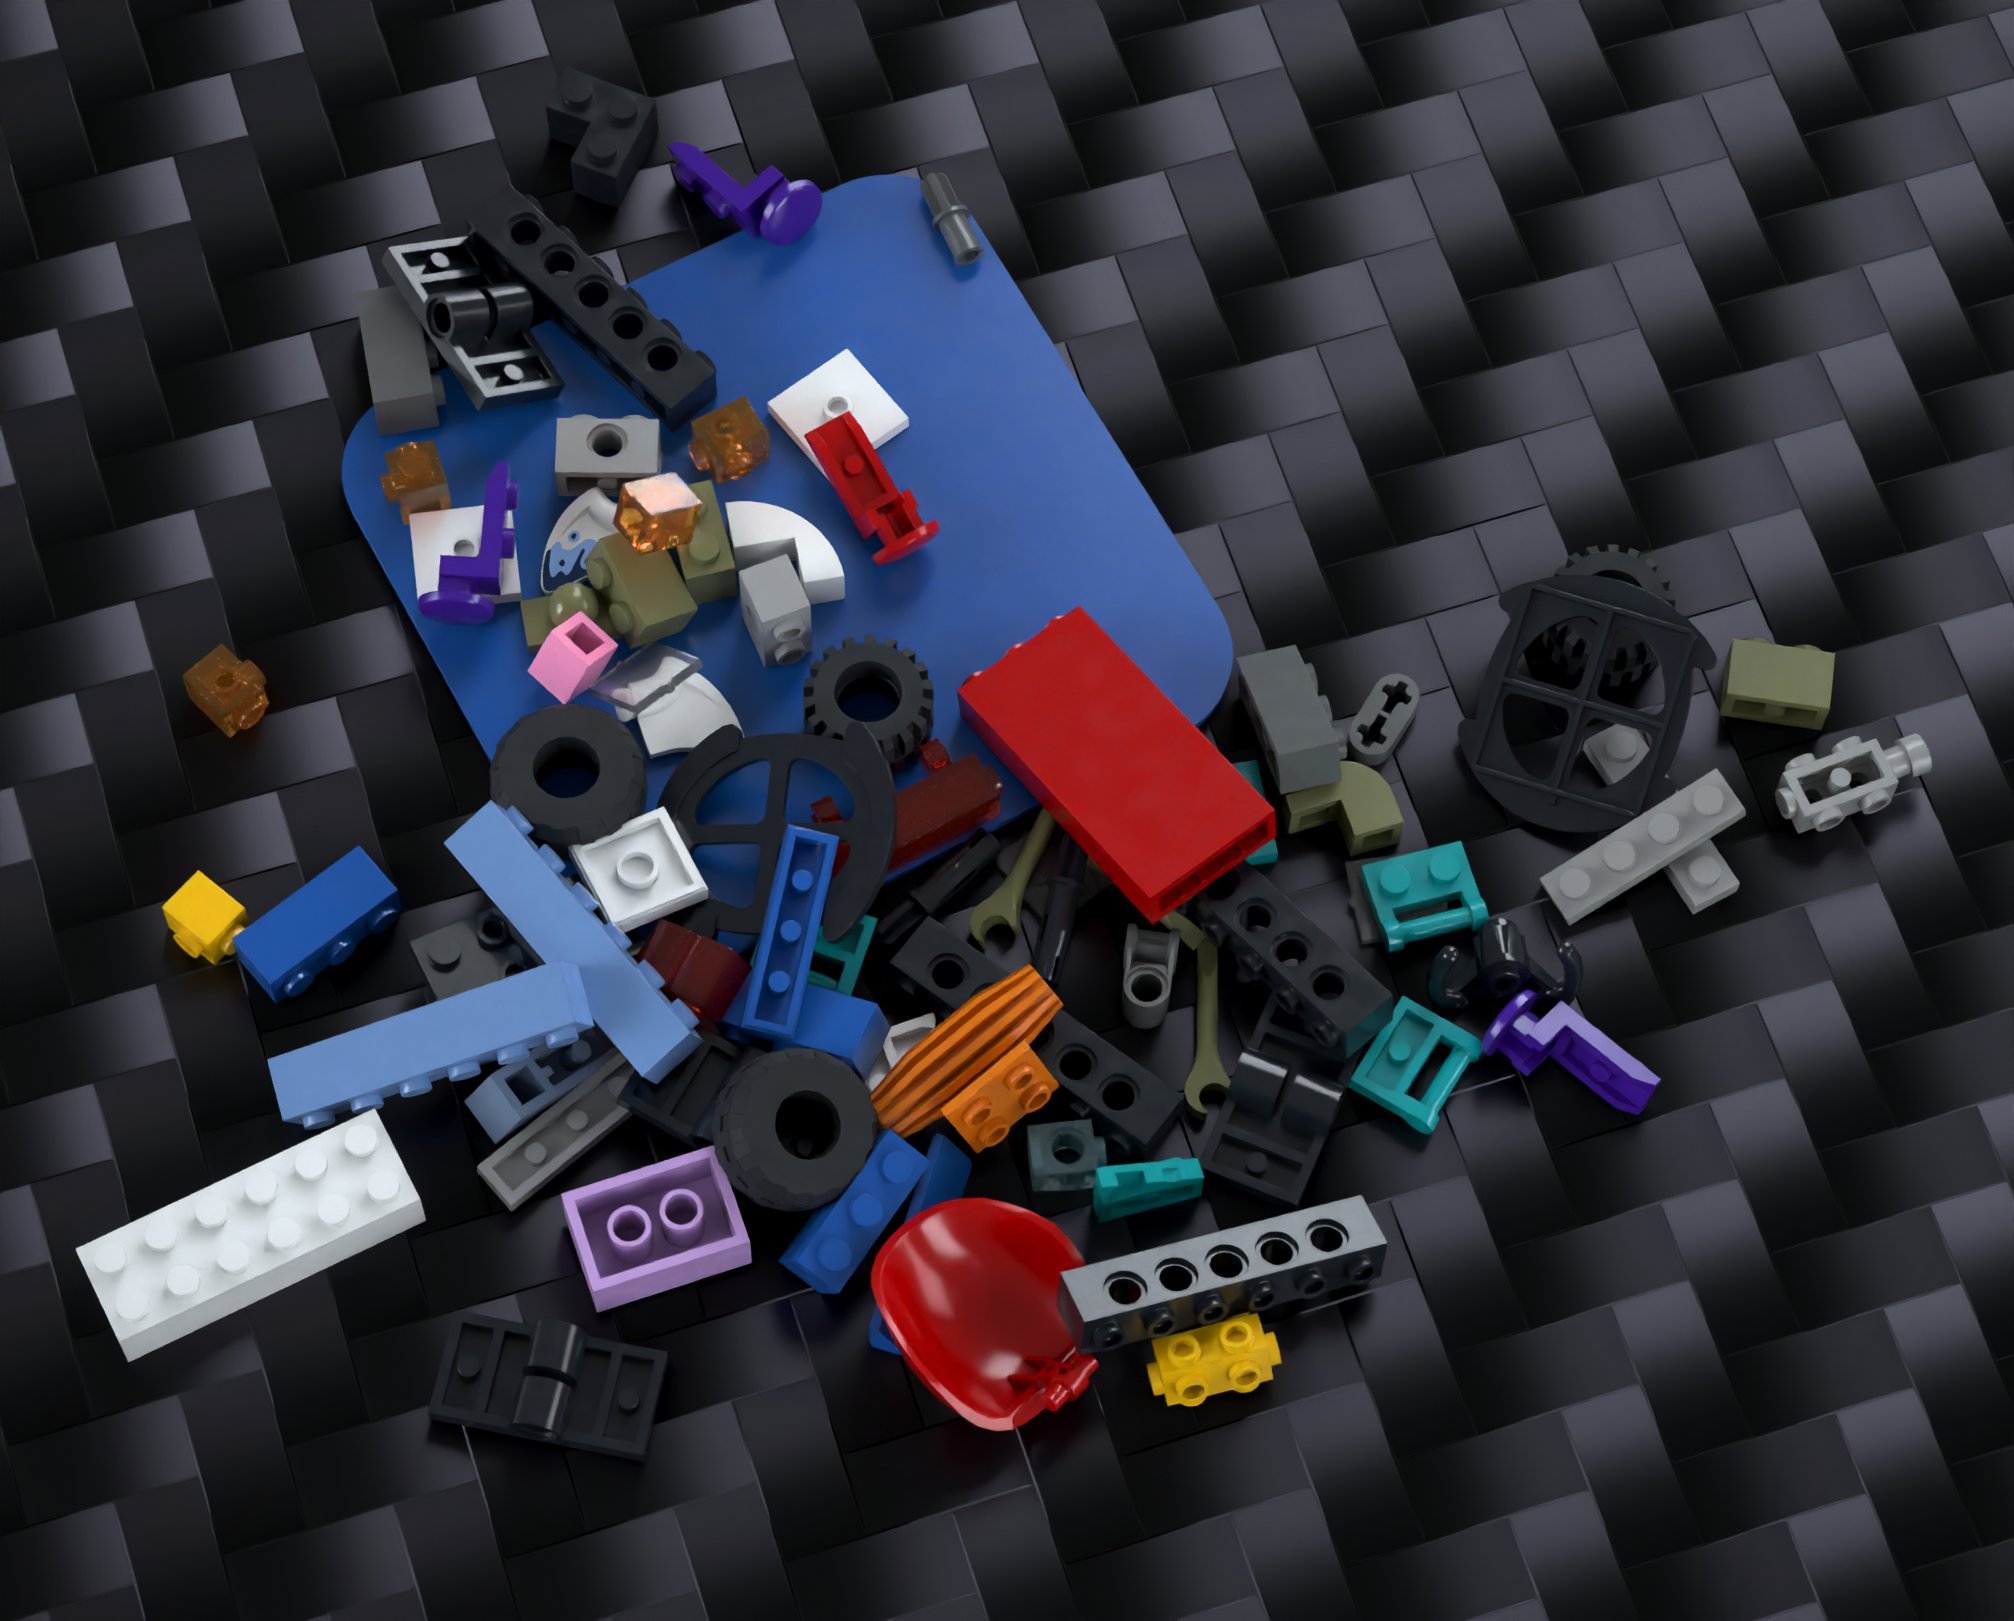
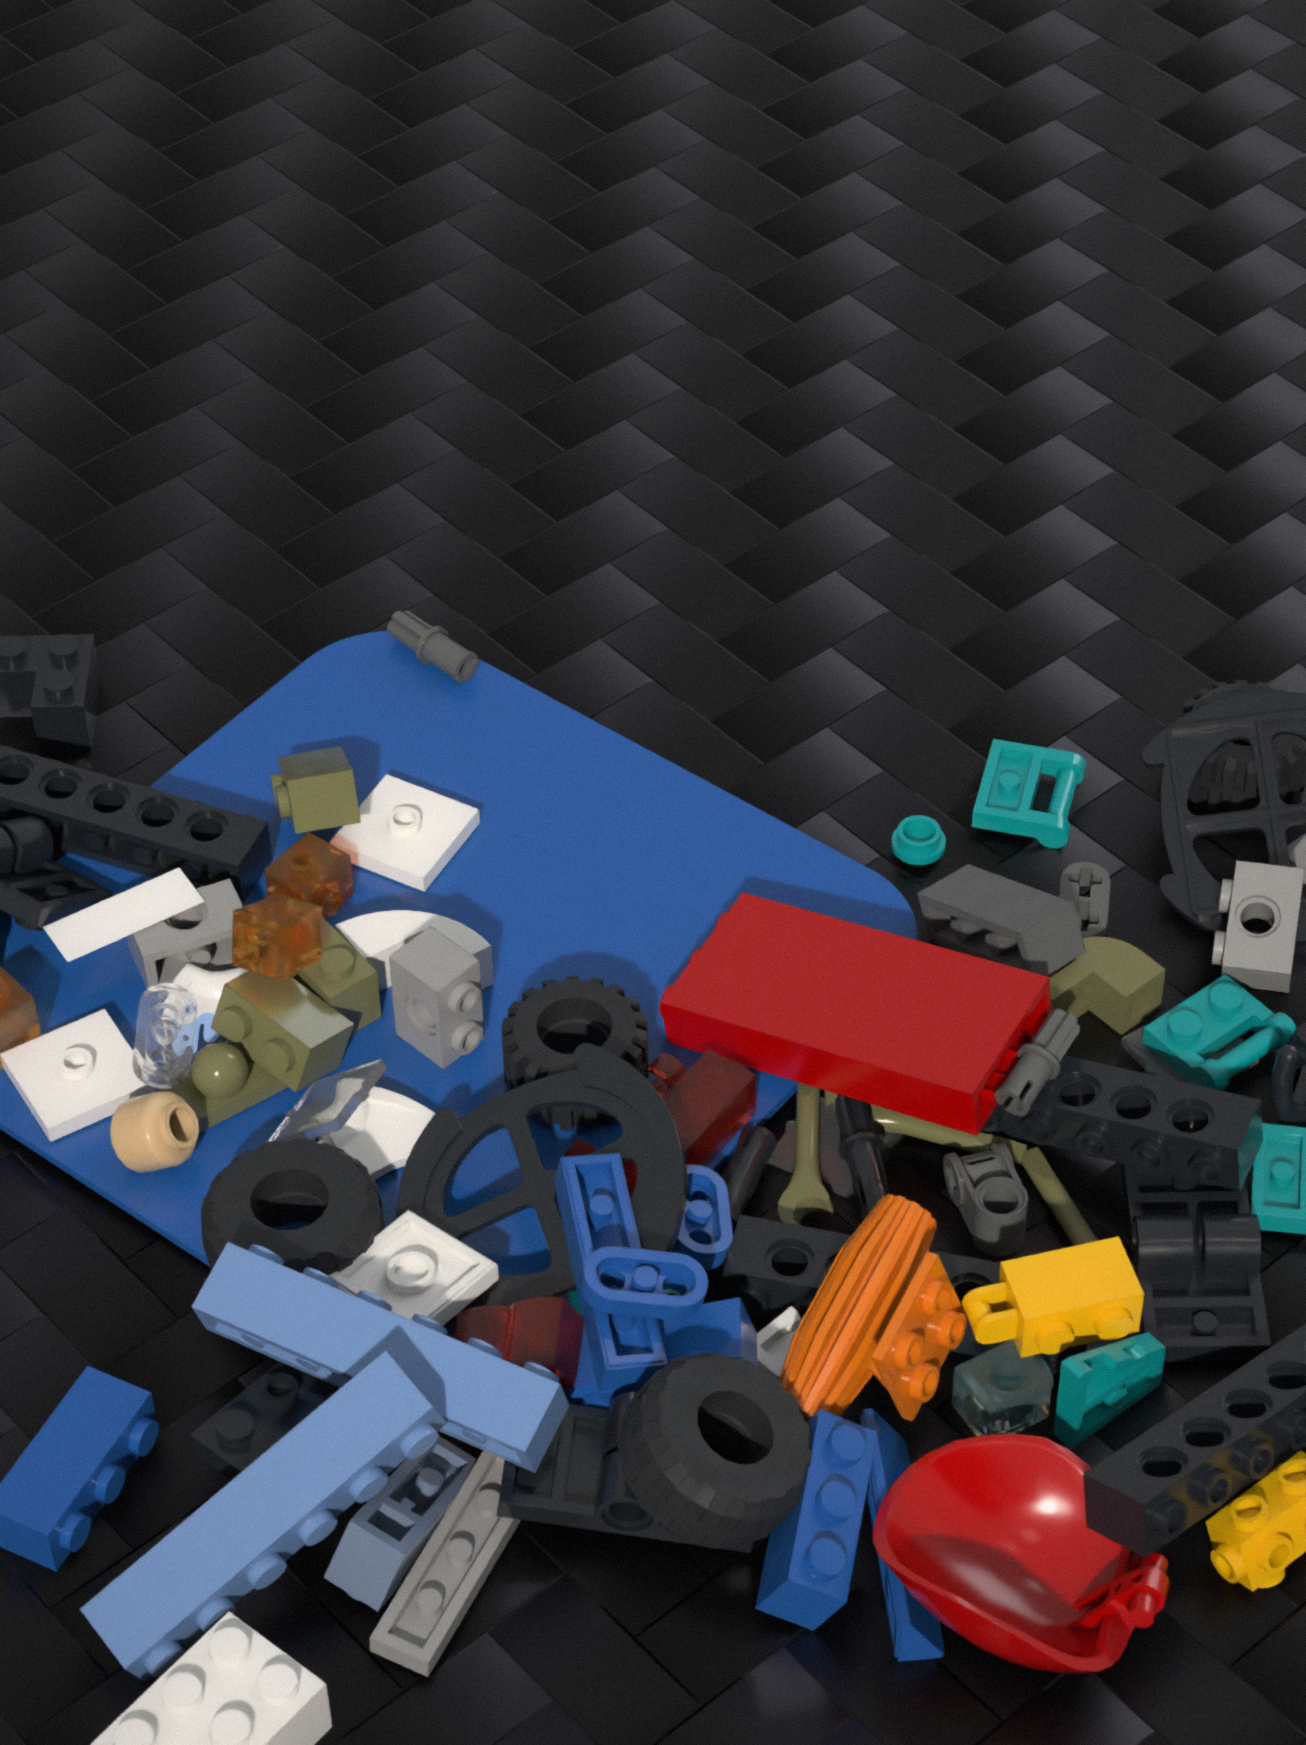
camera: 20 degrees left, 20 degrees down
dark purple piece [418,461,520,626] -> none
bright pink brick [527,611,618,704] -> none
lavender brick [561,1145,752,1313] -> none
dark purple piece [668,141,823,246] -> none
red piece [804,411,940,566] -> none
none -> white sticker [43,868,205,962]
none -> tan head [110,1091,199,1173]
none -> clear plate [132,983,197,1089]
none -> olive brick [270,746,361,834]
none -> blue plate [580,1246,708,1320]
none -> blue plate [672,1165,733,1270]
none -> teal plate [891,815,946,865]
none -> yellow brick [962,1236,1144,1358]
none -> teal plate [972,739,1087,849]
none -> dark grey axle [994,1008,1080,1116]
none -> light grey brick [1212,860,1304,993]

